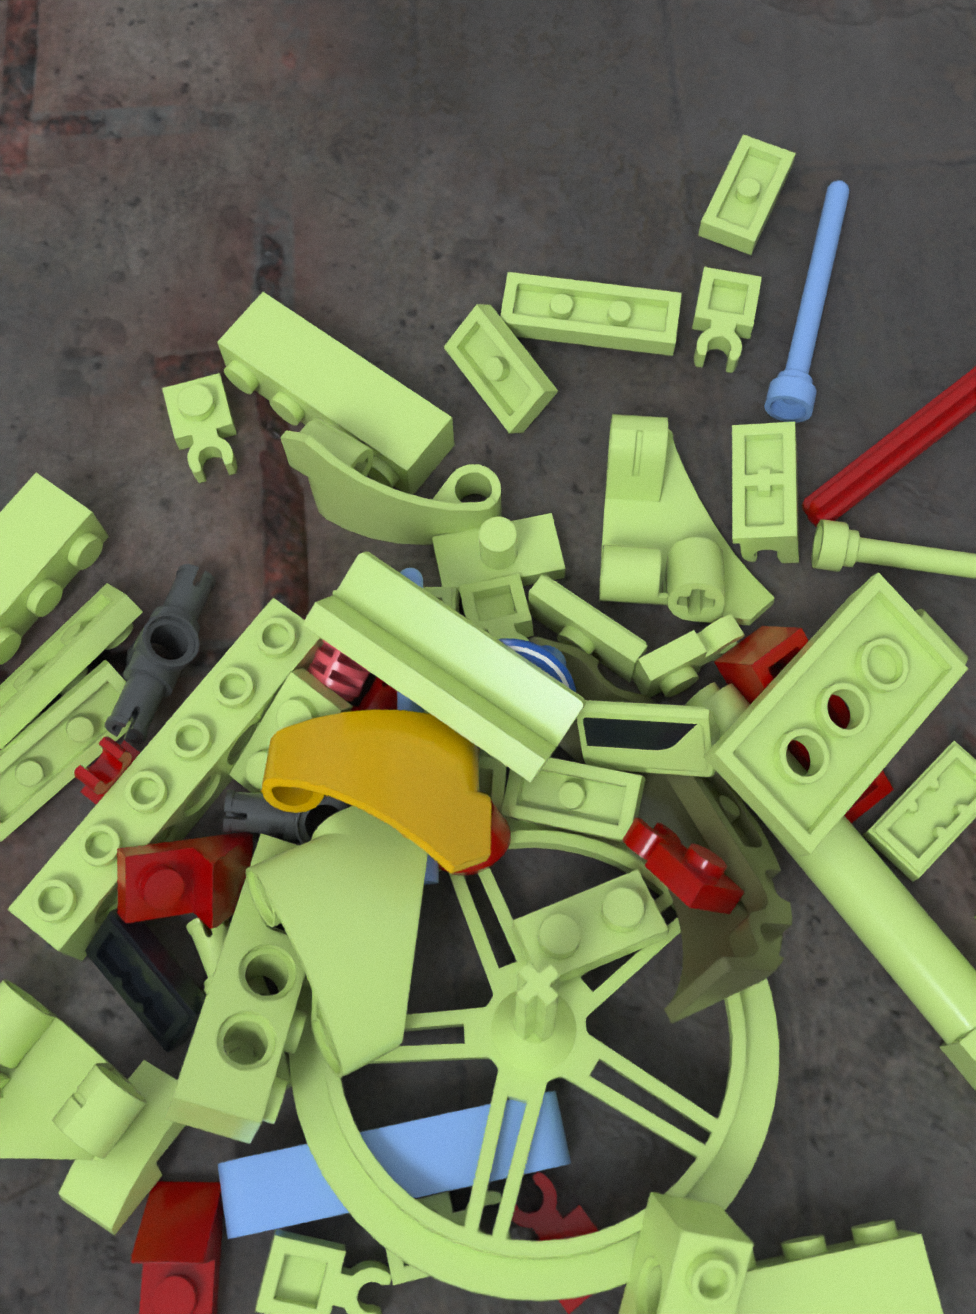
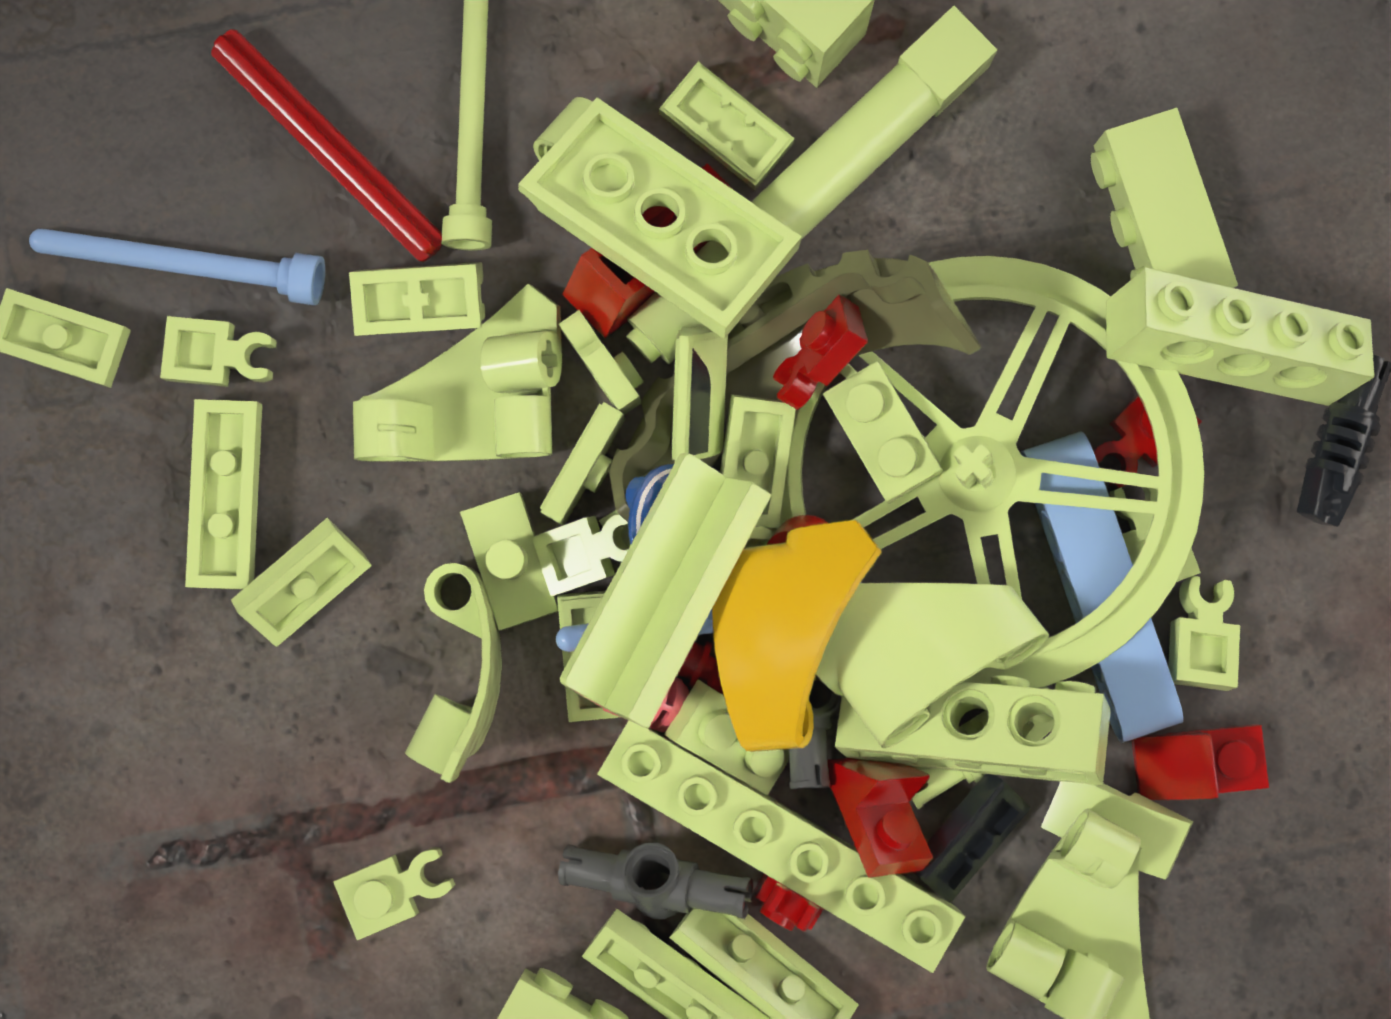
camera: 95 degrees left, 15 degrees up
yellowish green brick [217,292,455,495] -> none

